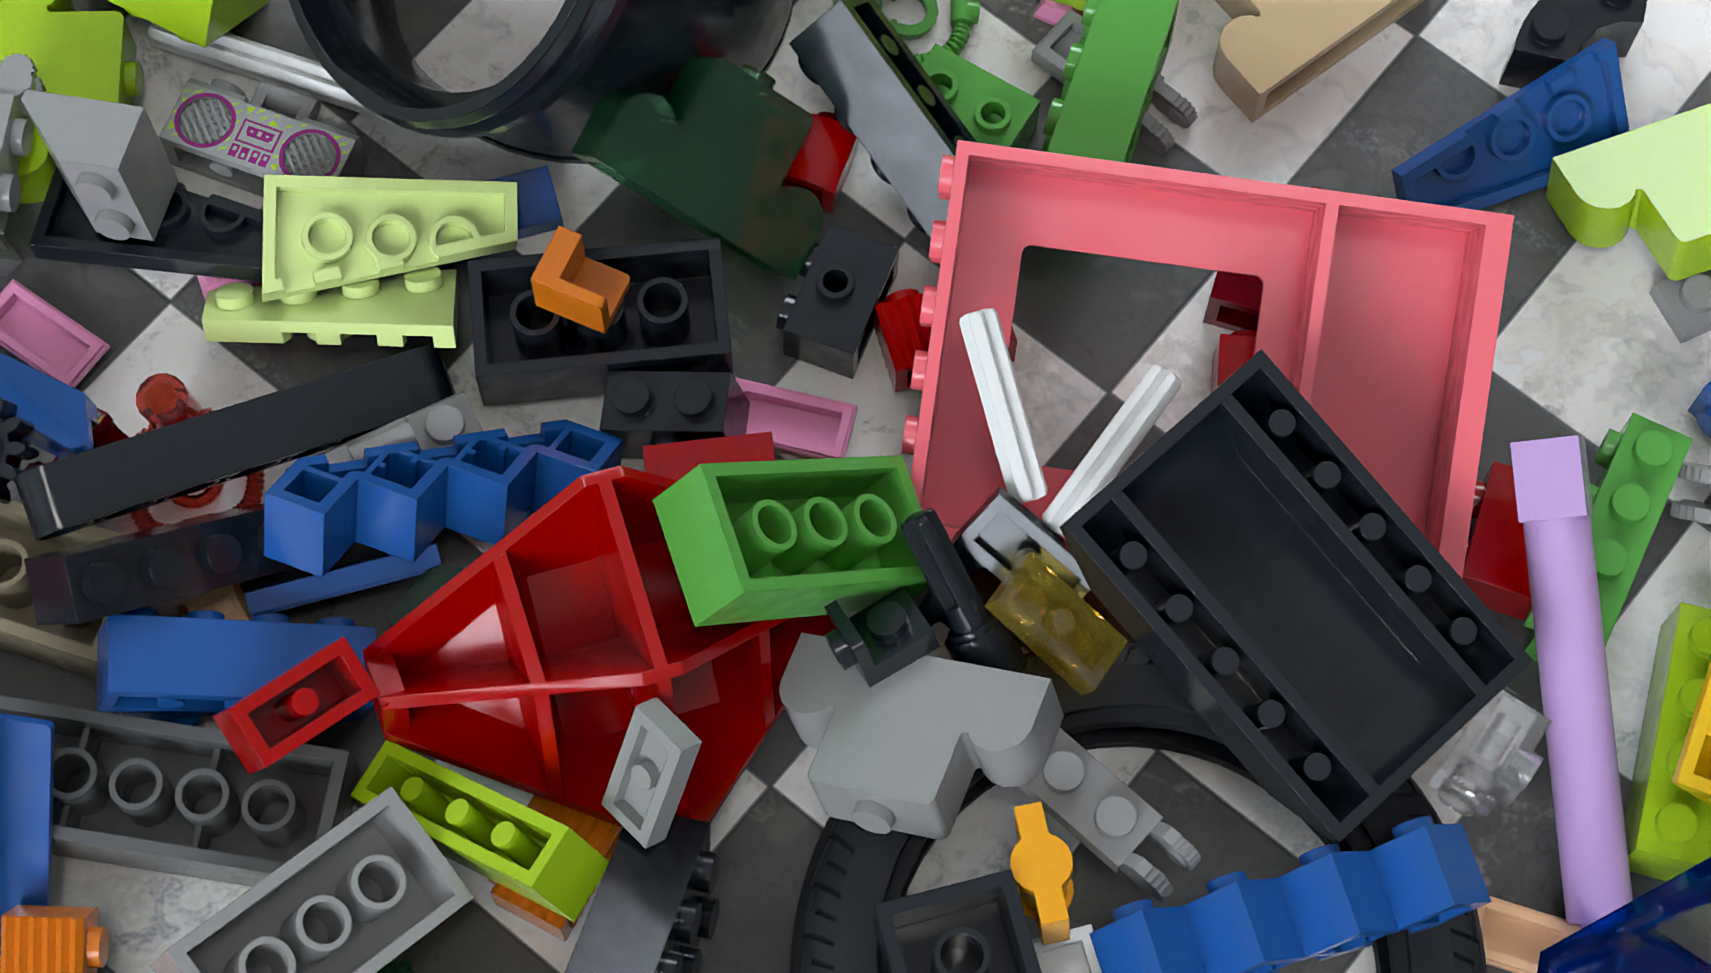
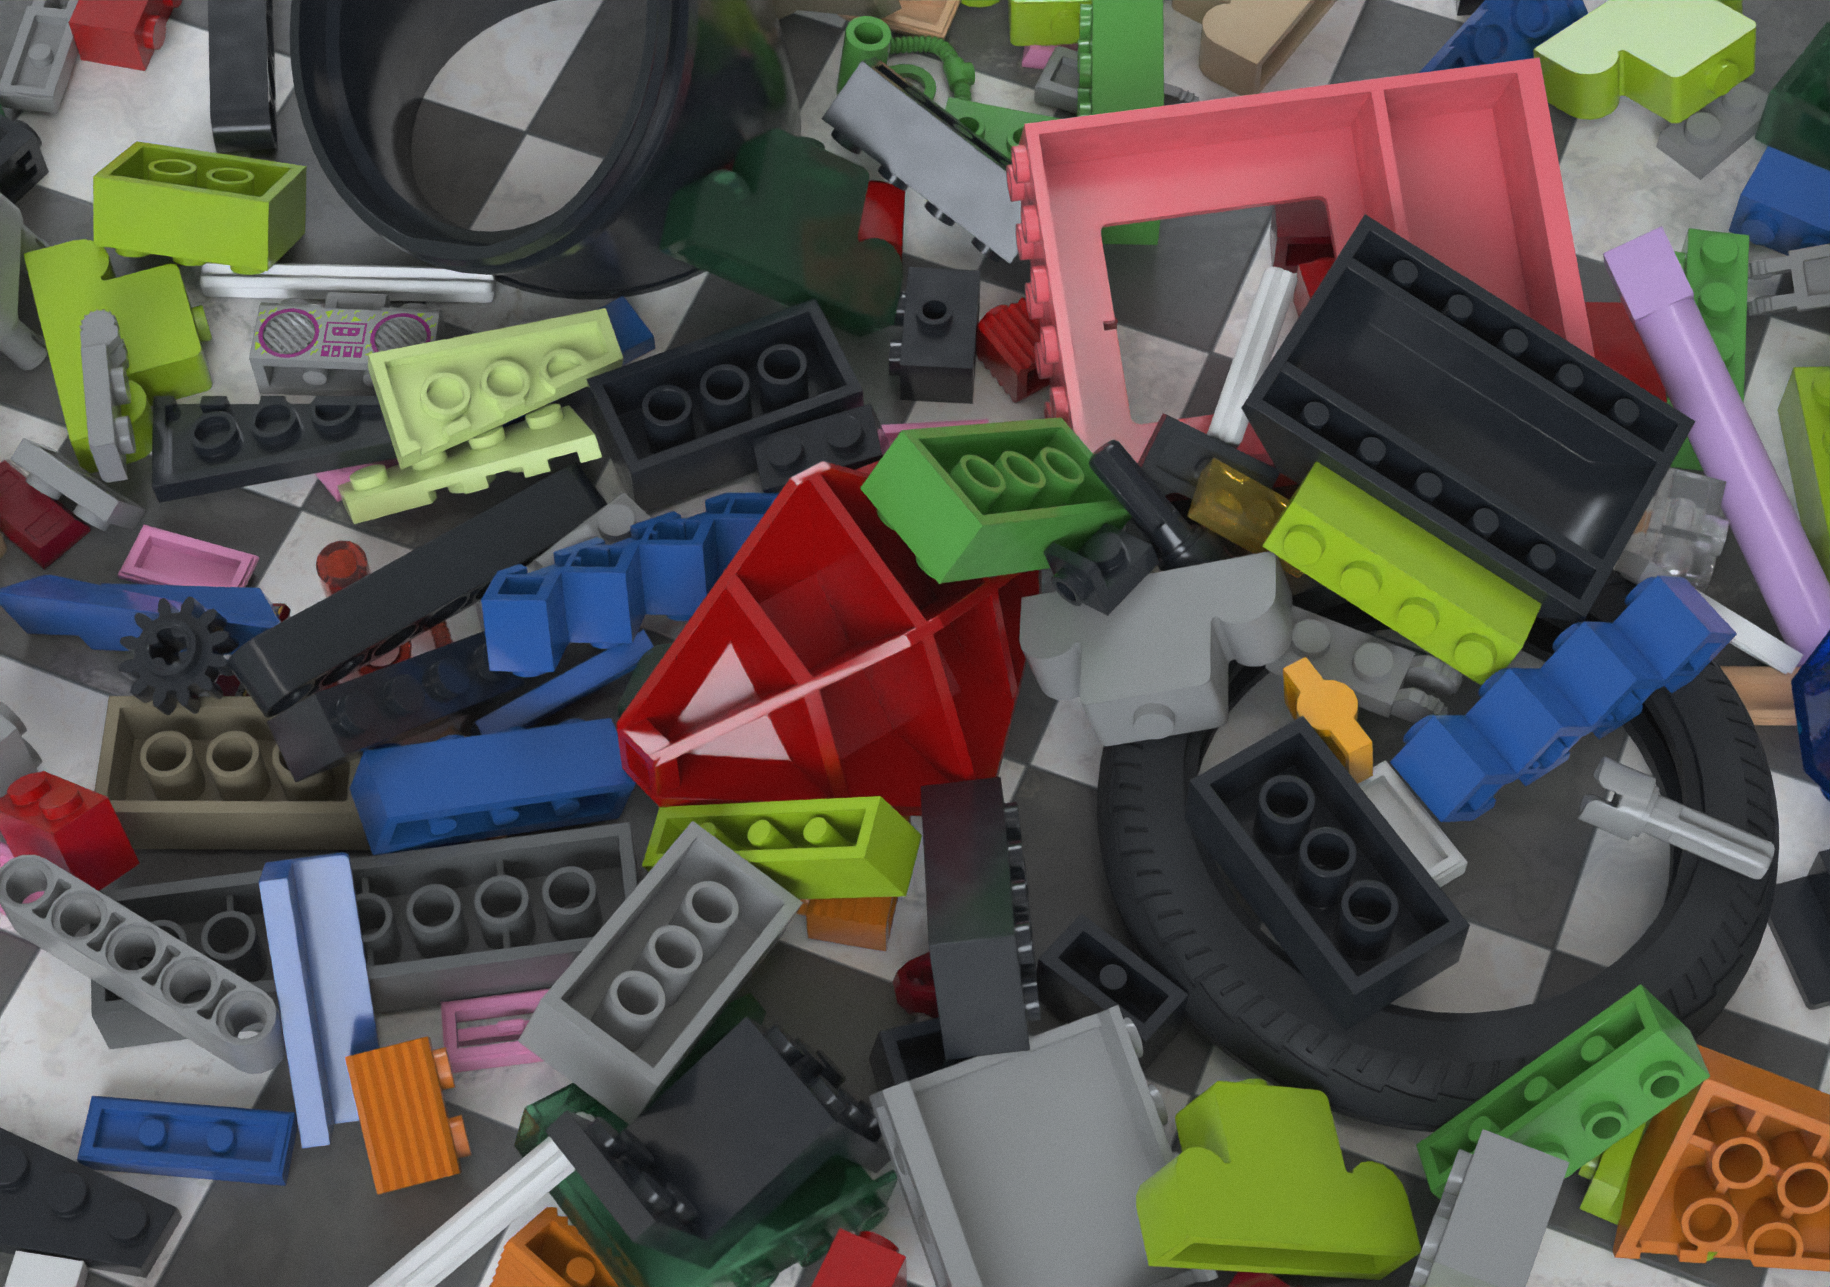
camera: 15 degrees left, 10 degrees down
light grey slope [21,89,178,241] -> none
red brick [213,636,381,774] -> none
orange panel [530,226,630,334] -> none
light grey plate [601,697,702,849] -> none
white axle [959,308,1048,504] -> none
none -> bright pink tile [441,988,550,1073]
none -> lime brick [1263,461,1542,686]
none -> white tile [1614,550,1803,674]

